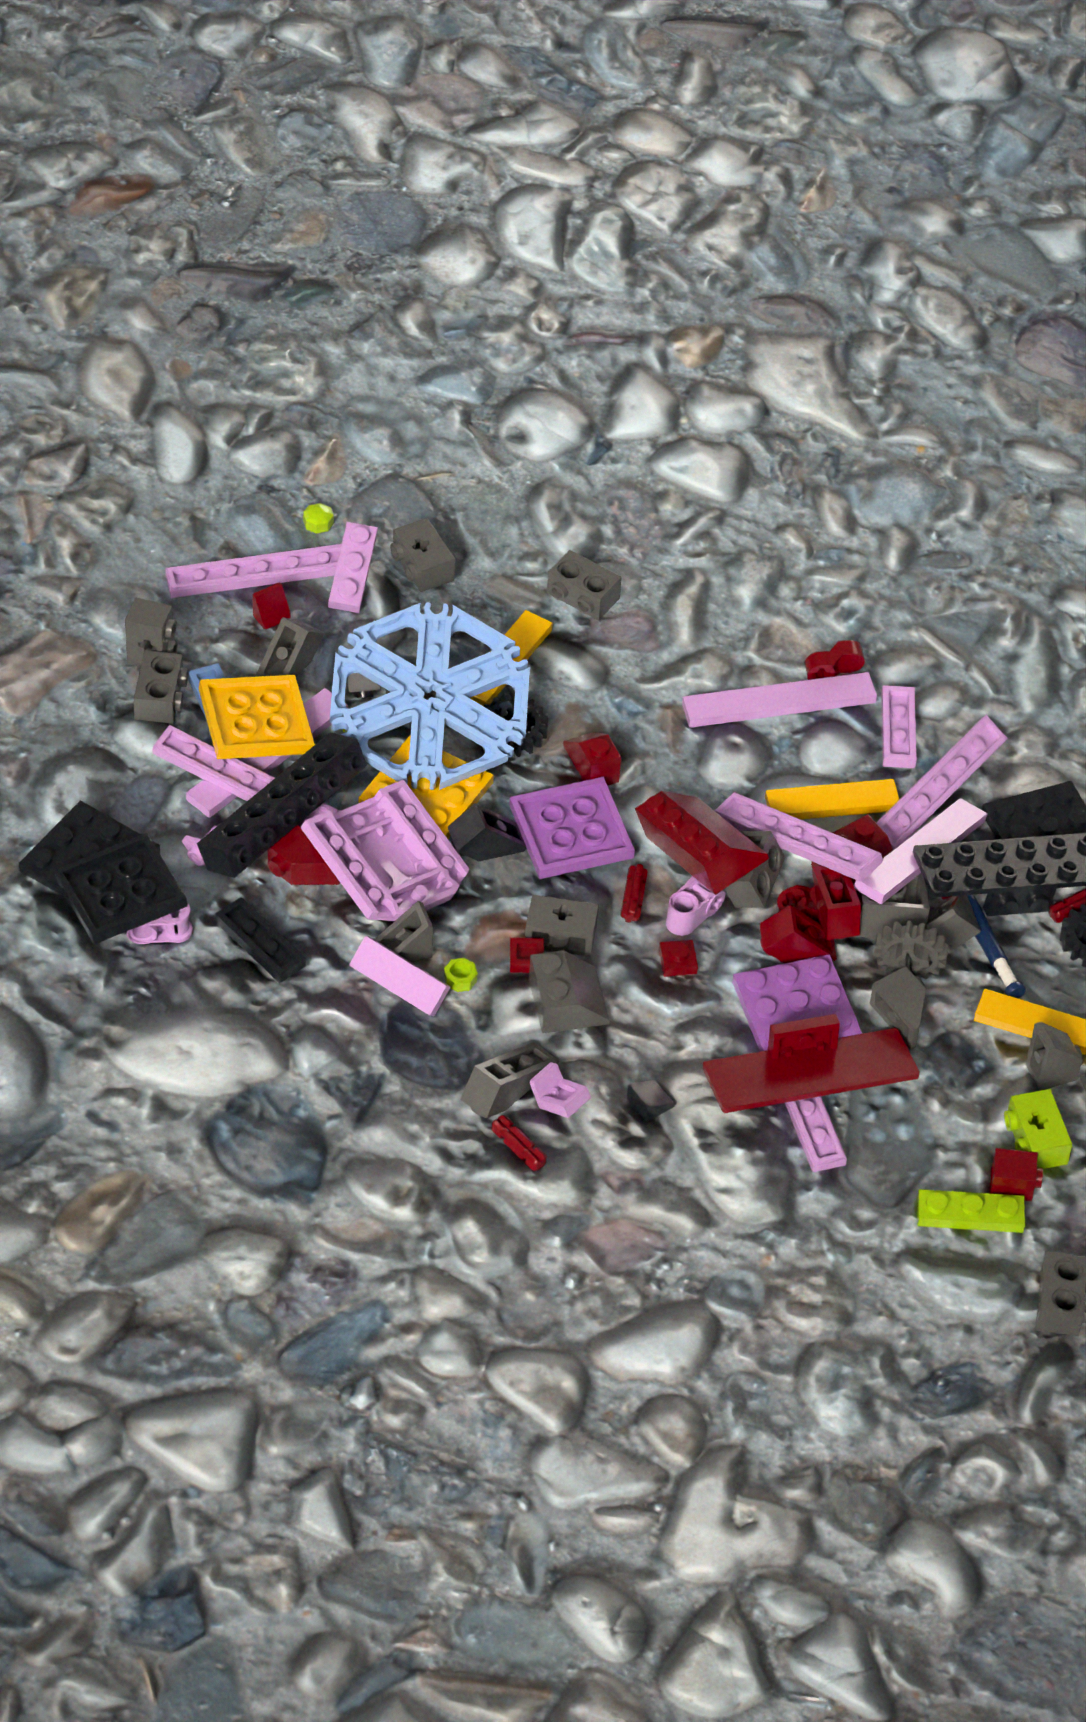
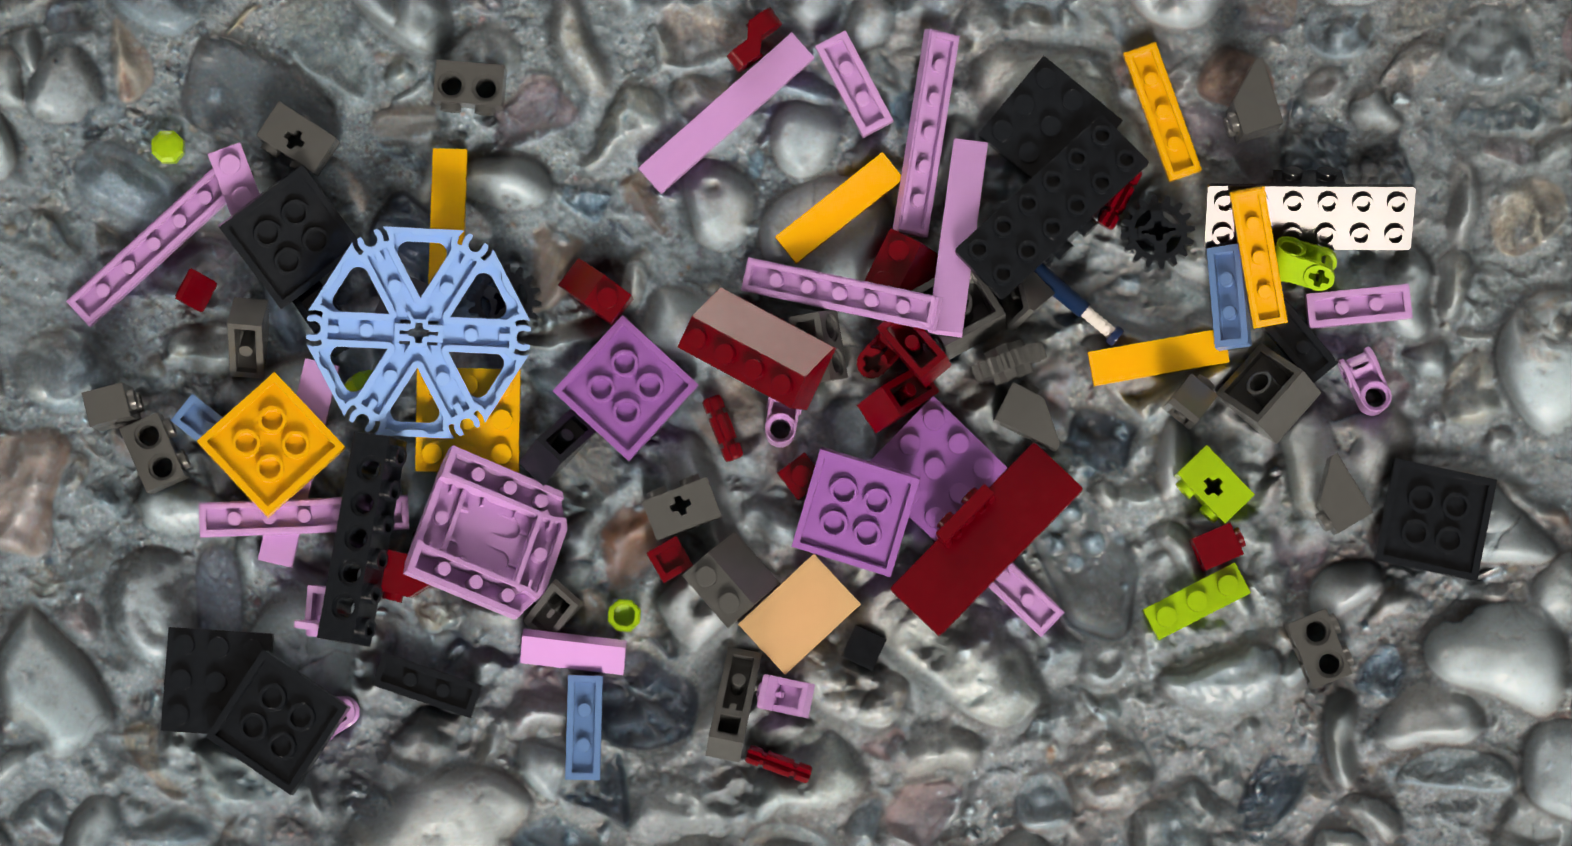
camera: 25 degrees left, 35 degrees up
none -> black plate [218,164,361,309]
none -> medium blue plate [565,675,603,780]
none -> tan tile [738,554,861,675]
none -> medium lavender plate [791,447,921,577]

